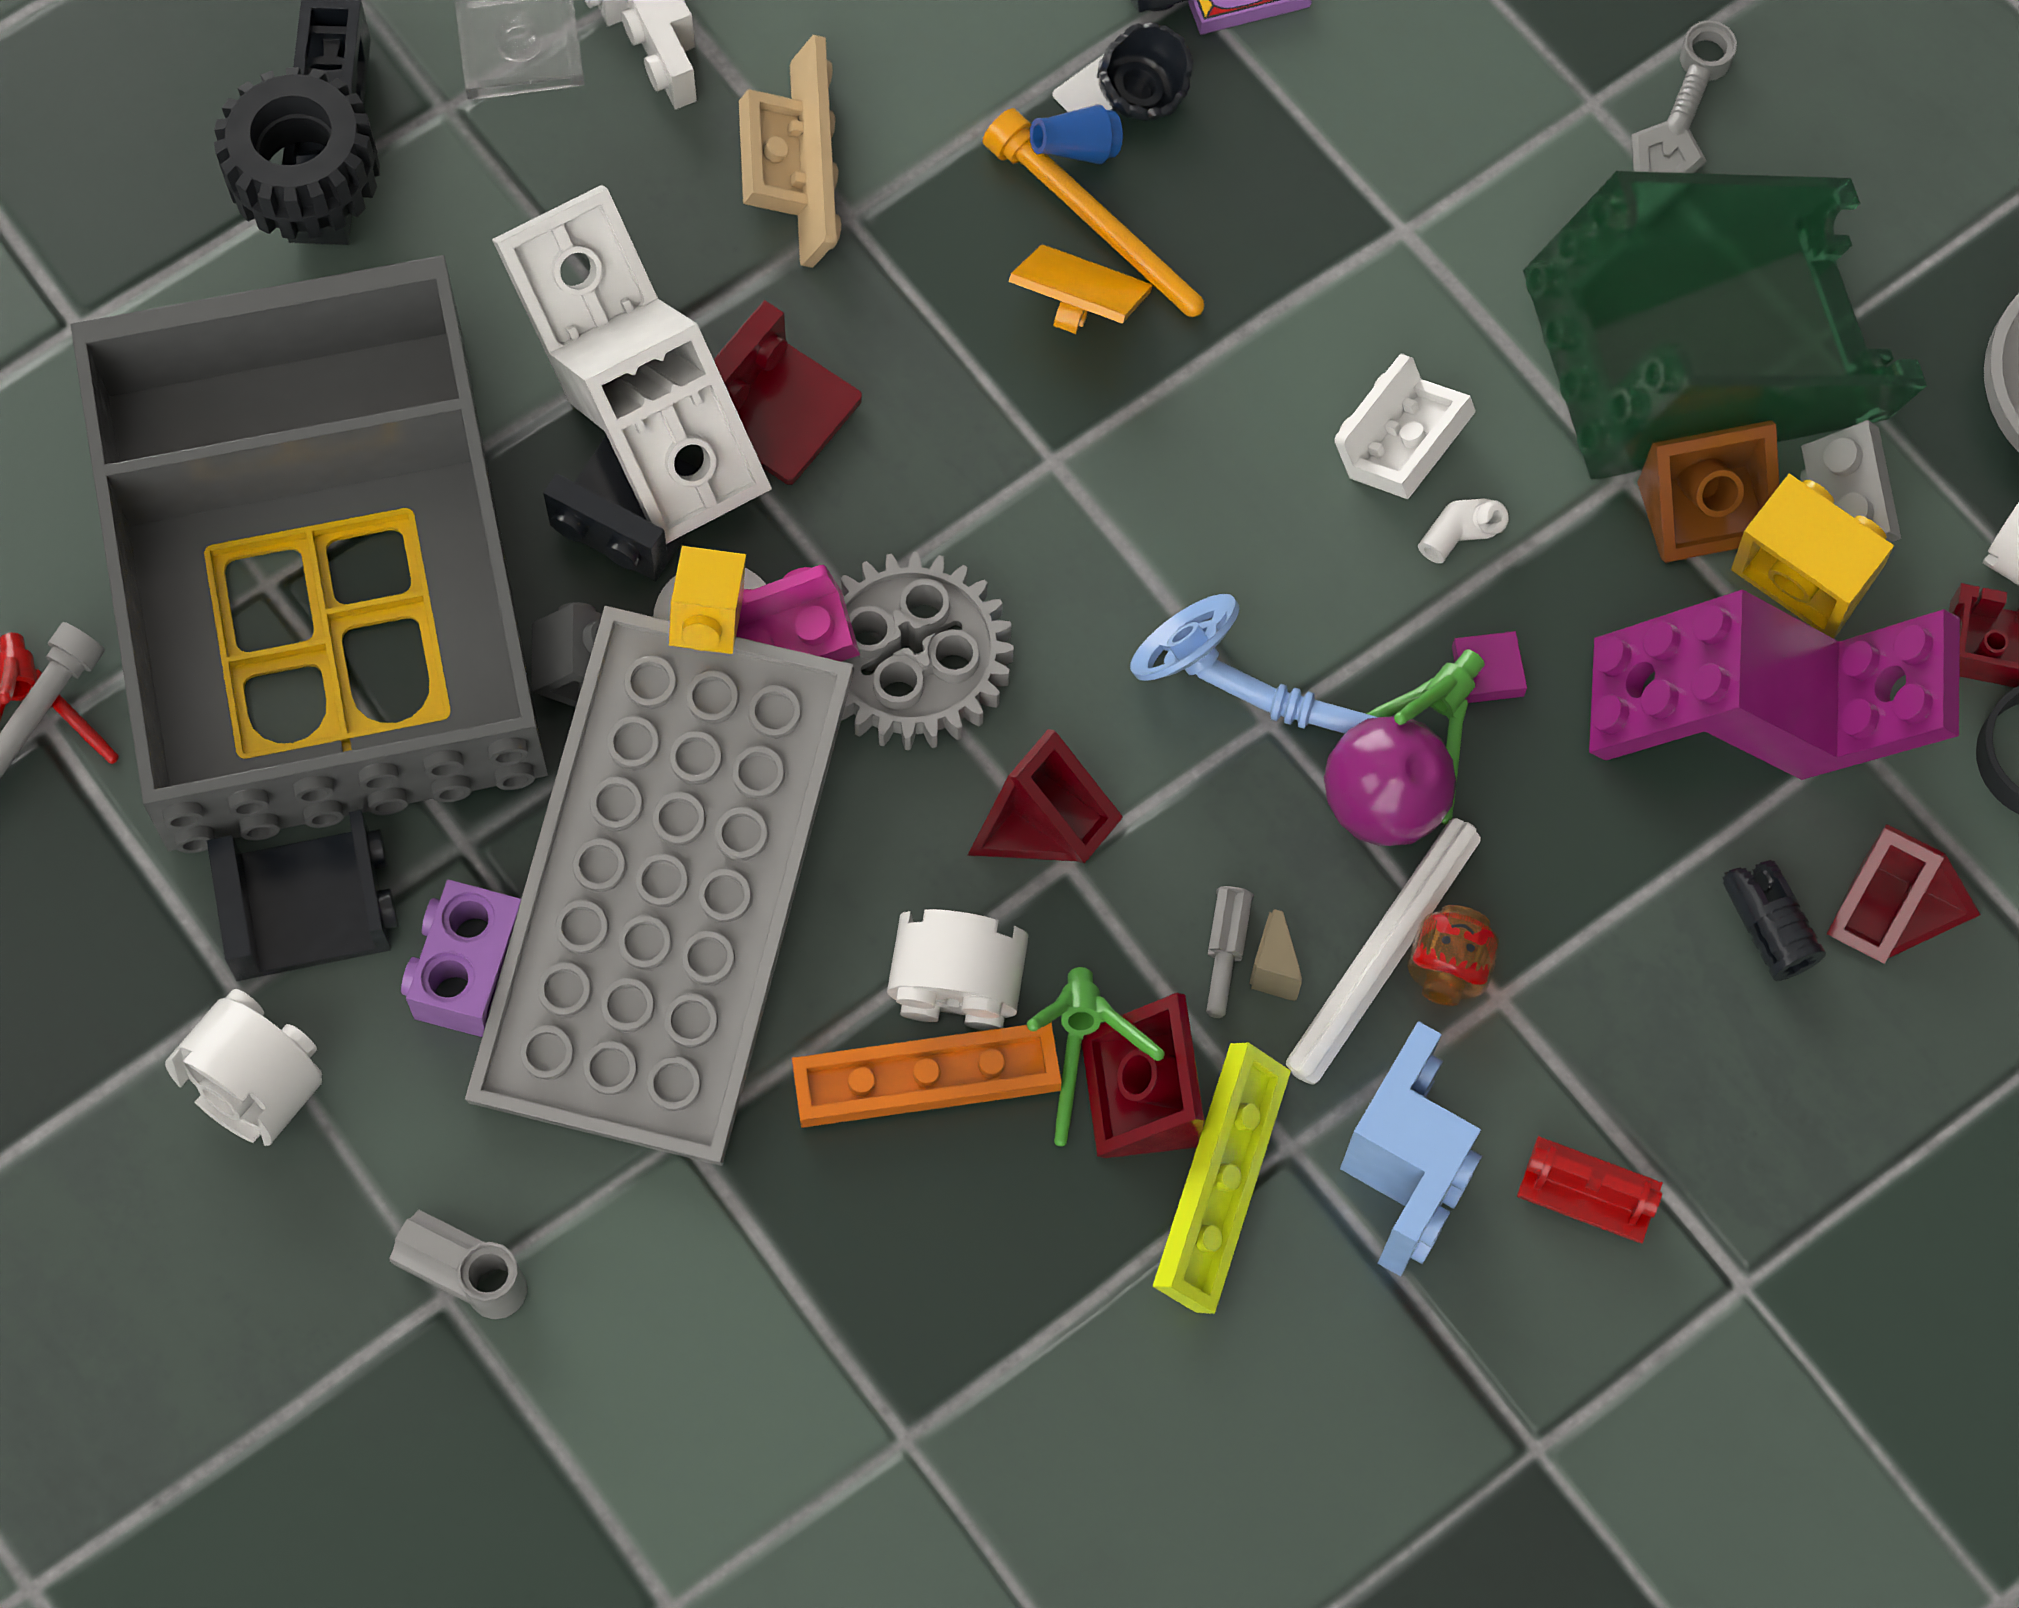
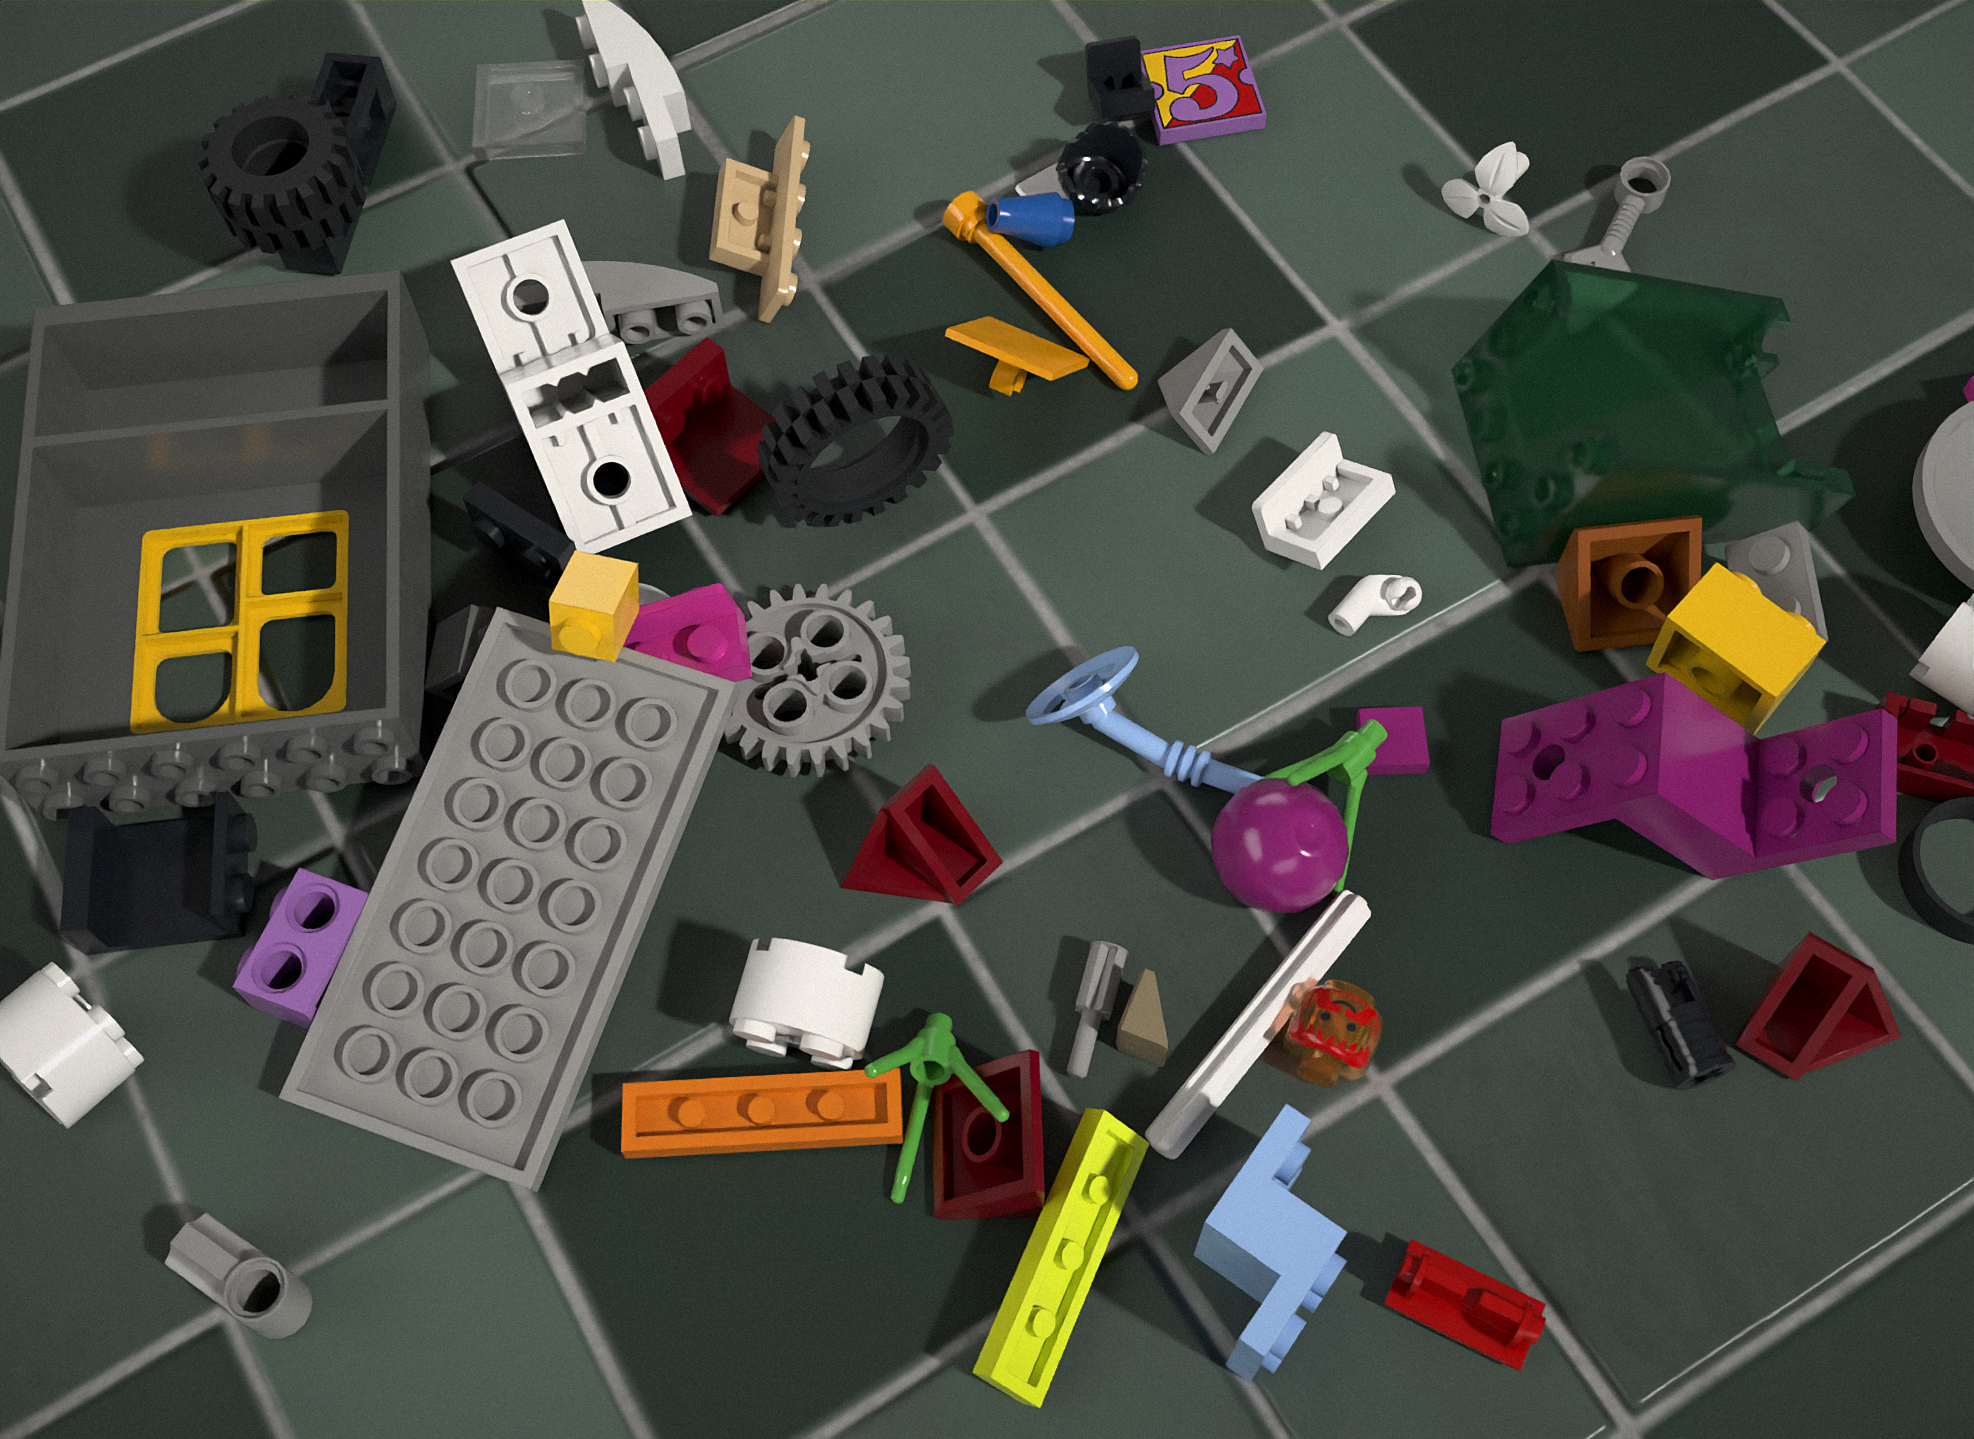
camera: 10 degrees right, 5 degrees down
none -> light grey slope [513,261,725,344]
none -> black tyre [757,355,954,527]
none -> light grey slope [1157,328,1264,455]
none -> white plant [1441,141,1529,237]

